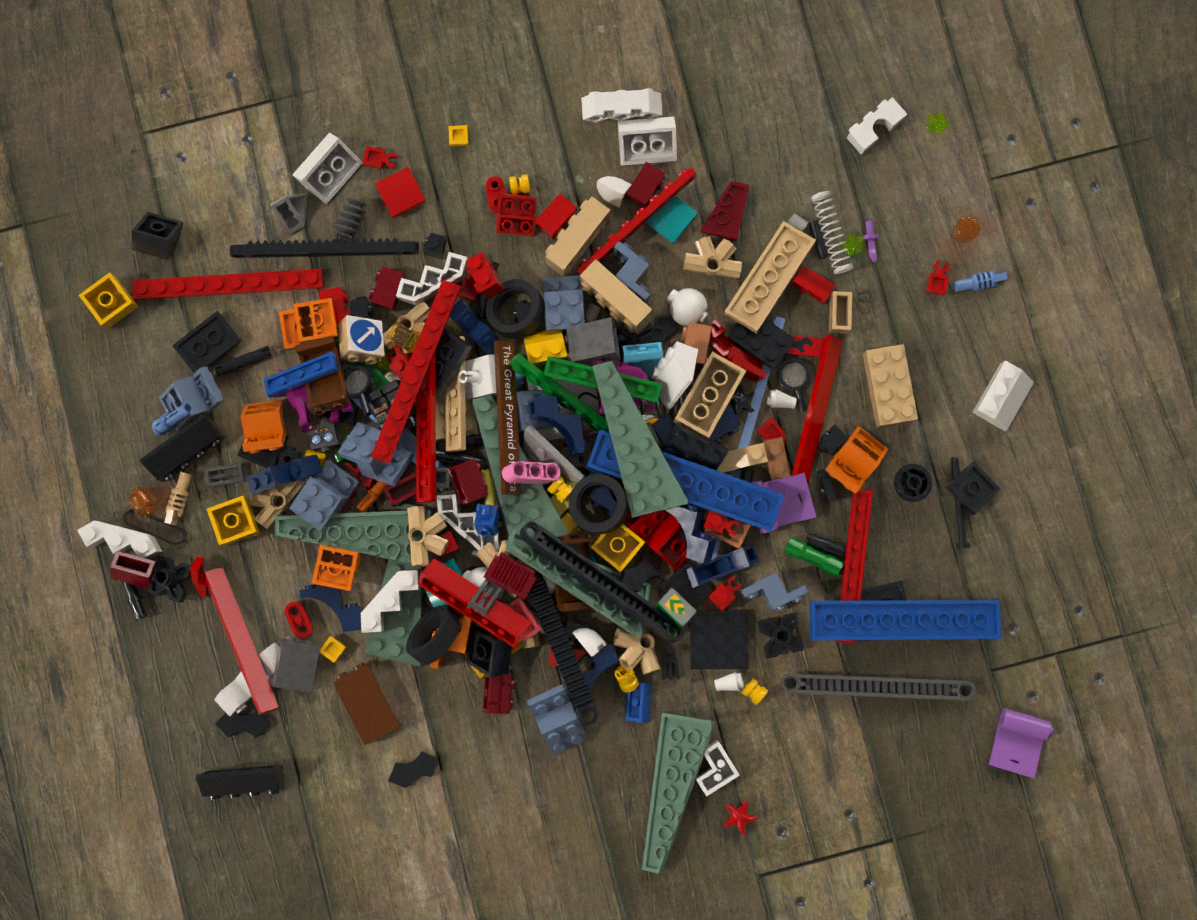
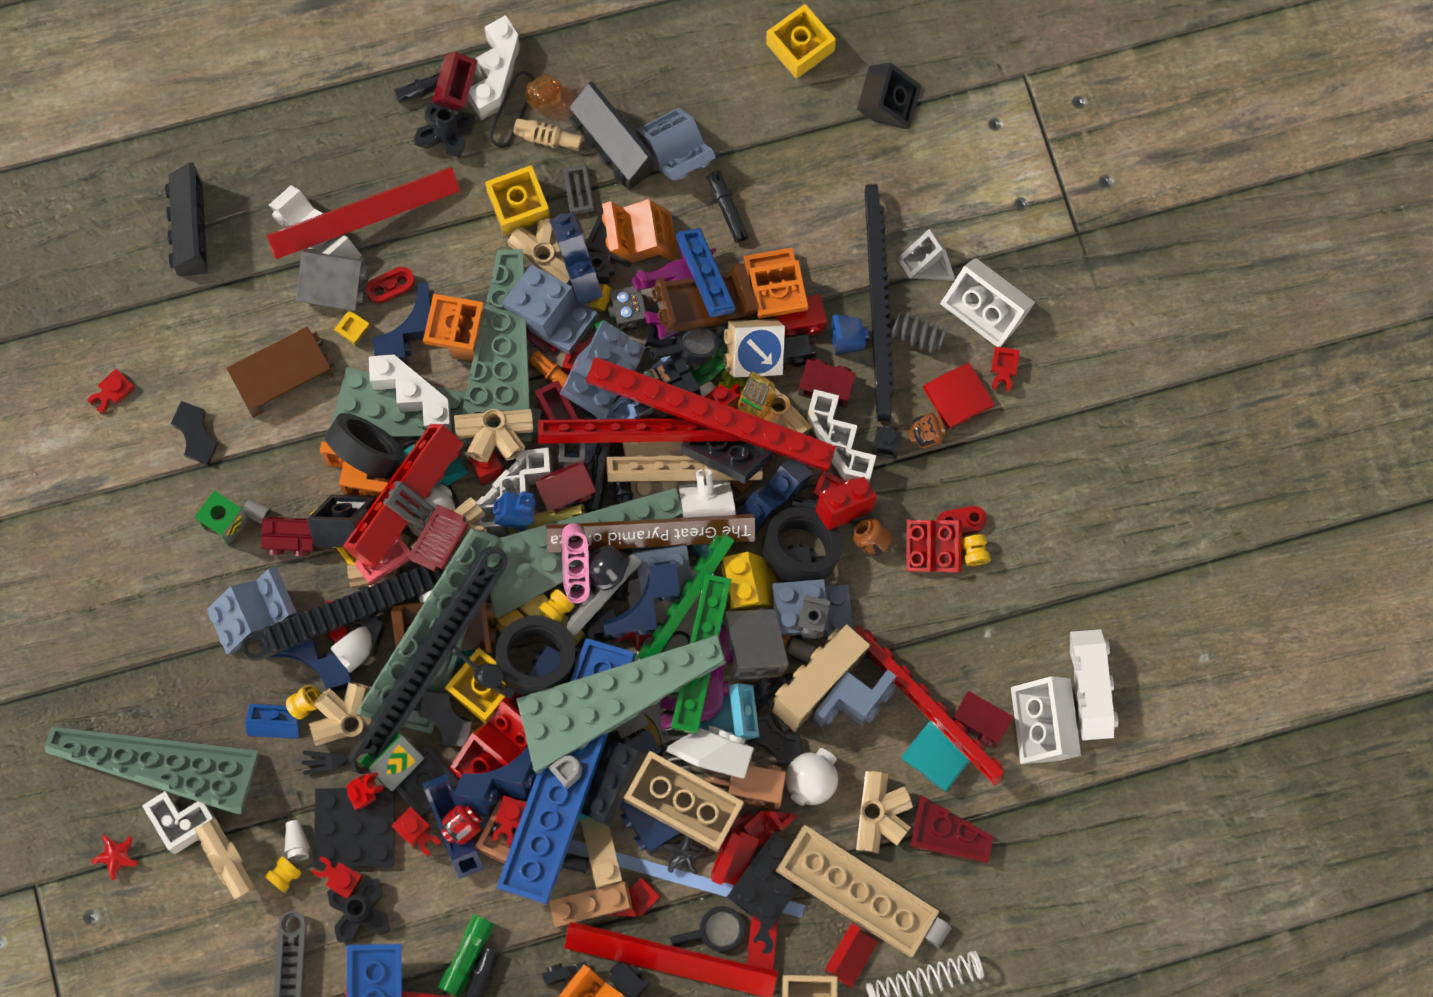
camera: 90 degrees right, 10 degrees down
red plate [132,269,324,300] -> none
medium blue pin [152,402,194,436] -> none
black plate [172,310,242,374] -> none
red slope [190,556,208,597] -> none
black tile [215,710,271,738] -> none
yellow plate [448,125,469,147] -> none
red piece [535,193,577,240] -> none
tan brick [545,197,610,277] -> none
white brick [597,176,632,208] -> none
sand blue bracket [739,573,808,611] -> none
medium lavender door [753,473,817,533] -> none
white cone [767,389,797,409] -> none
black piece [809,220,829,259] -> none
none -> red plate [87,369,135,414]
none -> green piece [194,490,249,546]
none -> tan piece [194,818,254,899]
none -> light grey hinge [242,499,271,524]
none -> red plate [312,857,363,899]
none -> red plate [346,772,383,810]
none -> red head [441,805,482,845]
none -> black piece [452,647,514,698]
none -> light grey tile [549,756,582,789]
none -> black helmet [588,545,630,591]
none -> dark grey brick [797,595,831,638]
none -> blue slope [831,314,869,355]
none -> dark orange head [853,518,892,557]
none -> dark orange head [907,413,947,450]

